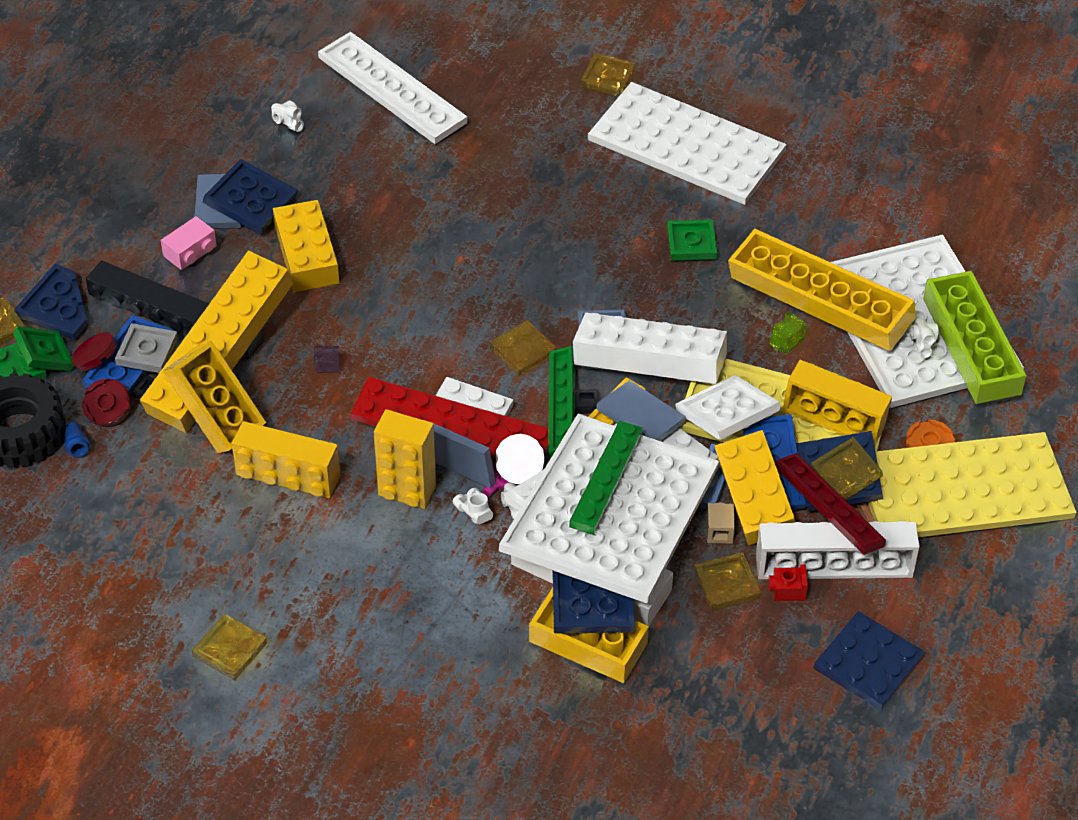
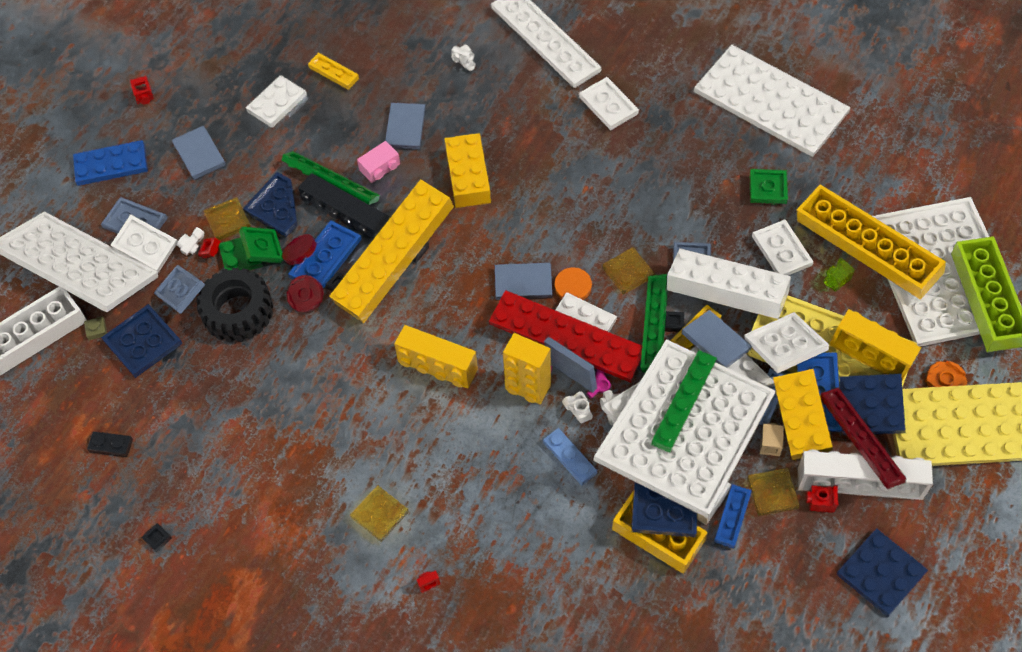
camera: 10 degrees right, 10 degrees up
blue cone [65,422,90,457] -> none
light grey plate [115,323,178,373] -> none
yellow brick [163,340,266,453] -> none
dark blue plate [203,159,298,234] -> none
clear purple tile [314,346,340,372] -> none
tile [495,434,546,484] -> none
clear yellow plate [580,53,636,97] -> none
clear yellow plate [811,437,883,499] -> none
white plate [910,318,938,358] -> none
none -> white plate [246,75,307,128]
none -> green plate [281,151,380,205]
none -> yellow plate [308,53,359,90]
none -> red plate [416,570,441,594]
none -> sand blue tile [495,263,552,300]
none -> medium blue plate [543,428,597,486]
none -> orange tile [555,267,592,300]
none -> white plate [579,77,639,130]
none -> blue plate [714,484,752,549]
none -> white plate [752,220,813,276]

